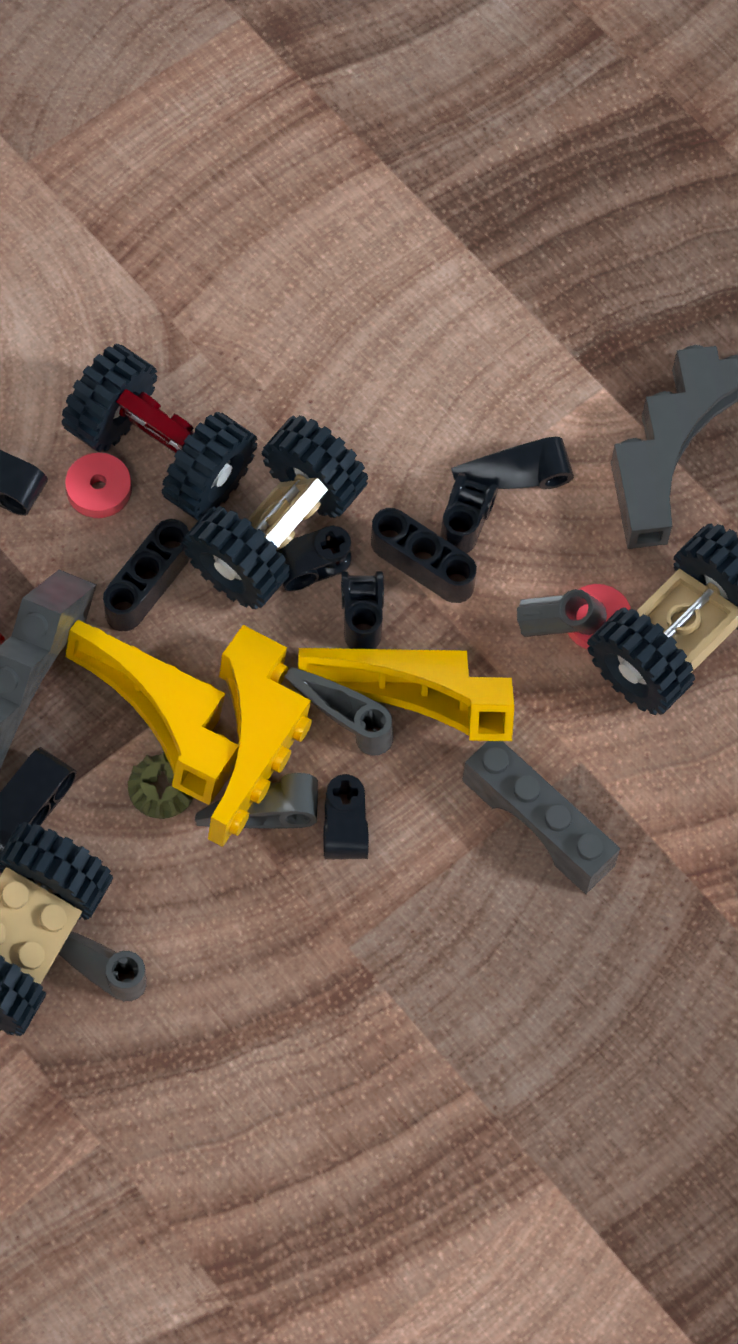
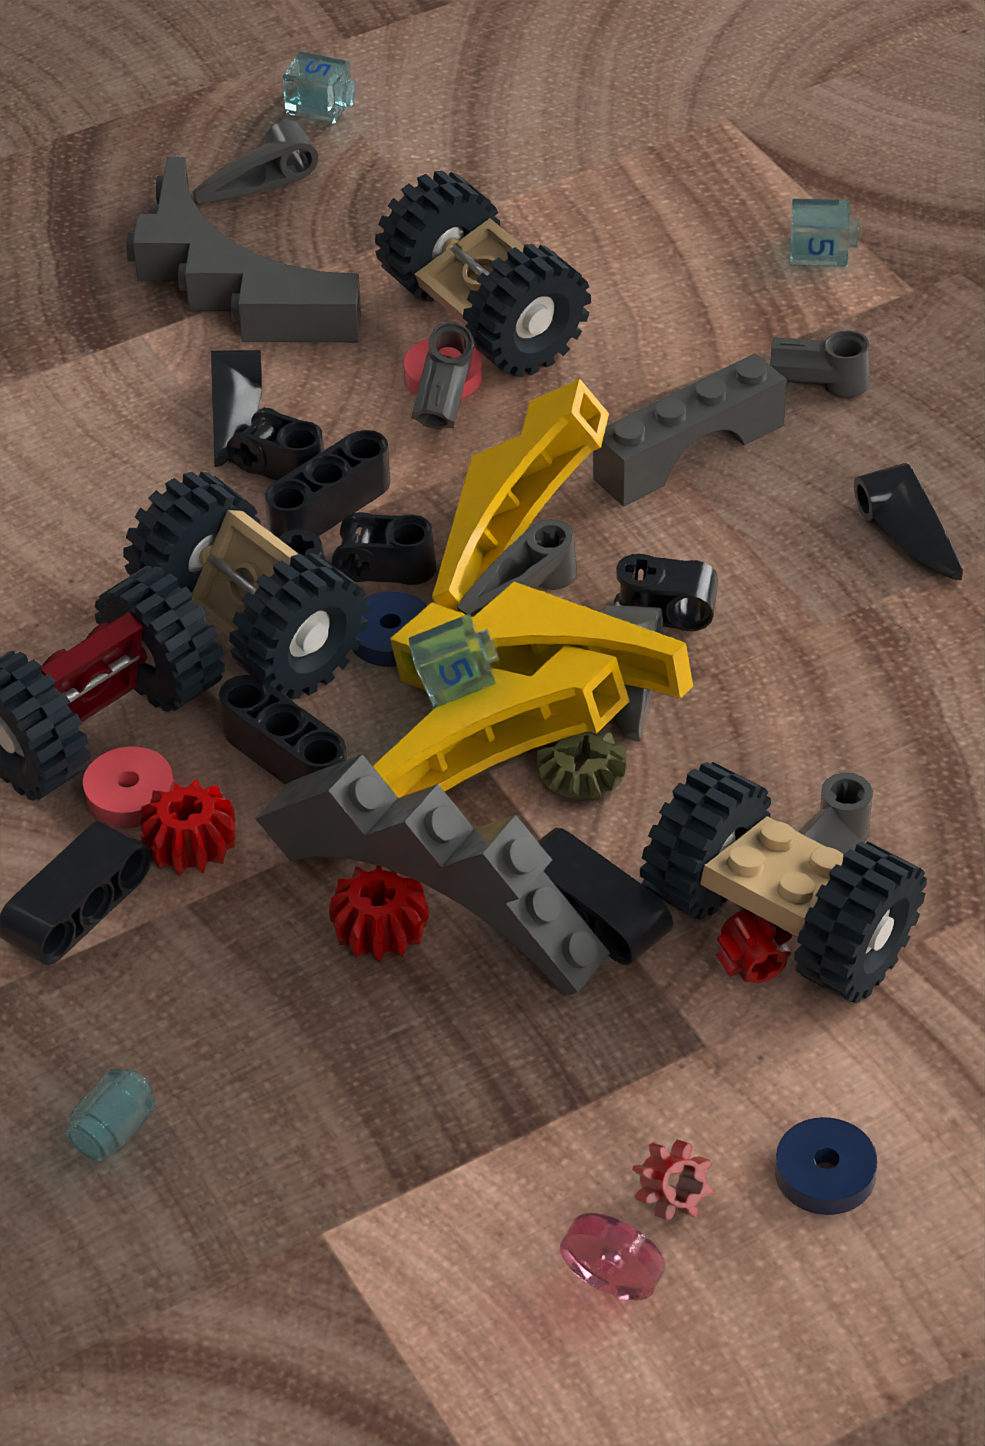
camera: 75 degrees left, 20 degrees down
none -> red gear [139,778,237,876]
none -> dark blue piece [353,591,428,667]
none -> clear light blue brick [408,613,500,708]
none -> dark grey piece [770,330,870,397]
none -> black piece [854,463,963,581]

